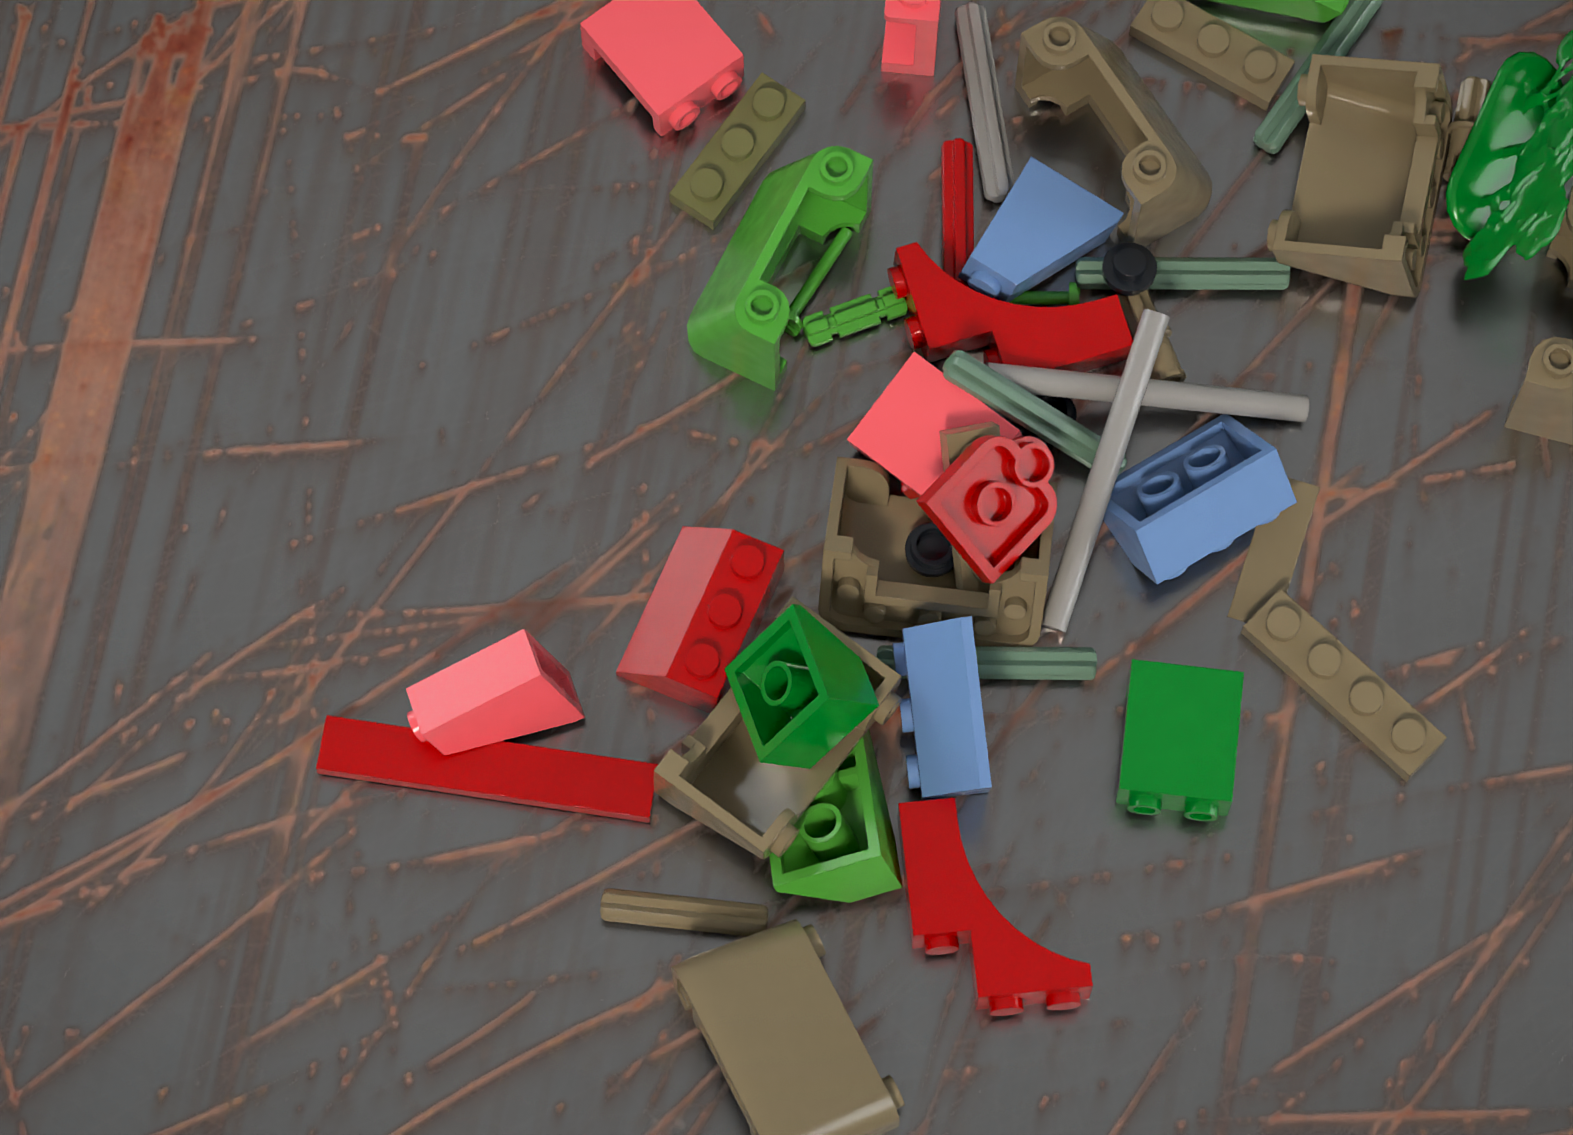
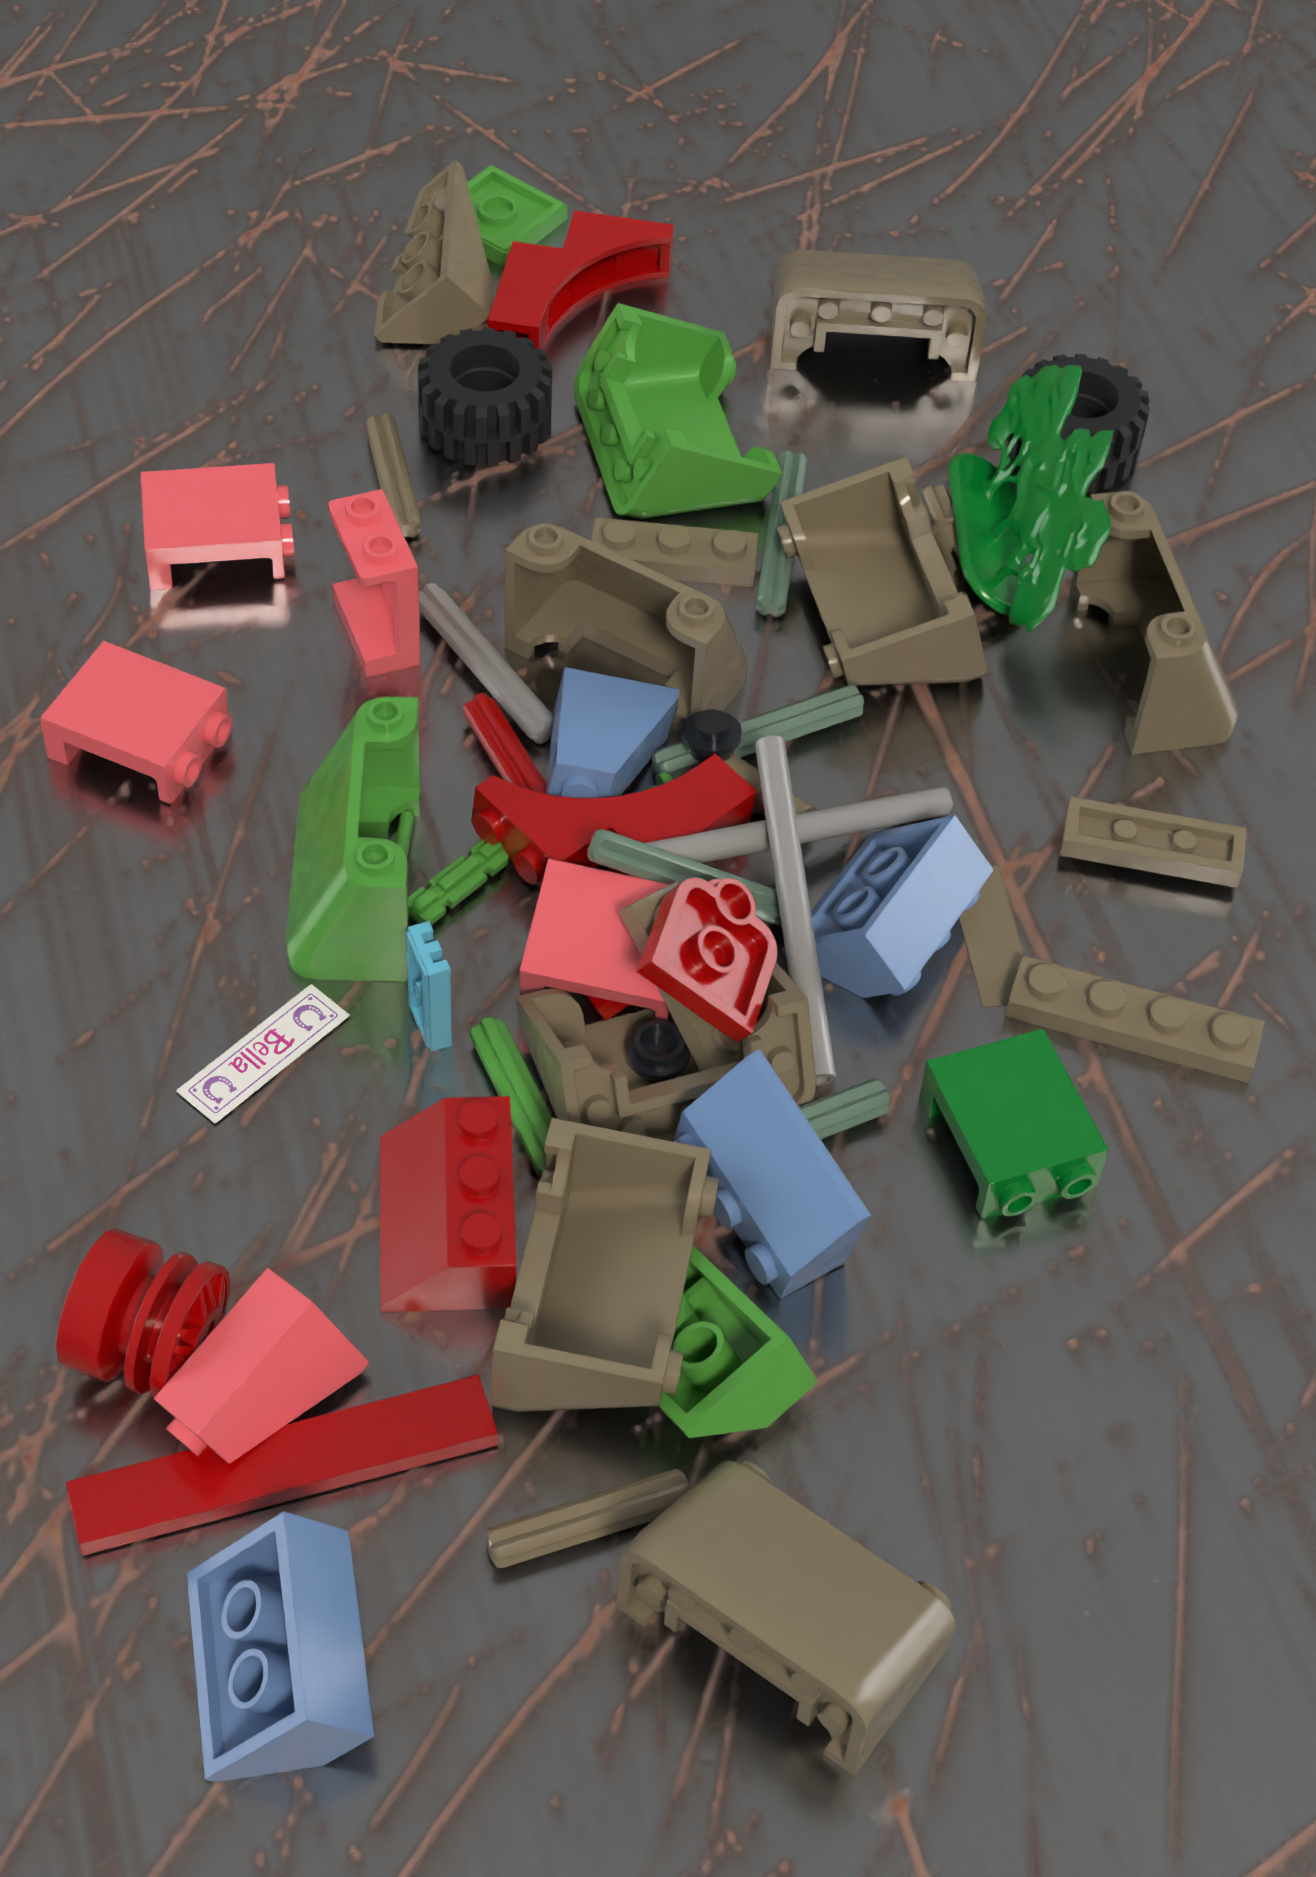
camera: 30 degrees left, 20 degrees down
olive plate [669,73,806,230] -> none
green slope [724,604,879,769] -> none
red arch [897,798,1093,1016] -> none
none -> red wheel [56,1228,230,1398]
none -> white sticker [176,984,350,1124]
none -> medium blue slope [187,1511,375,1782]
none -> medium azure tile [406,921,452,1052]
none -> bright green axle [470,1016,552,1177]
none -> dark tan plate [1060,796,1247,888]

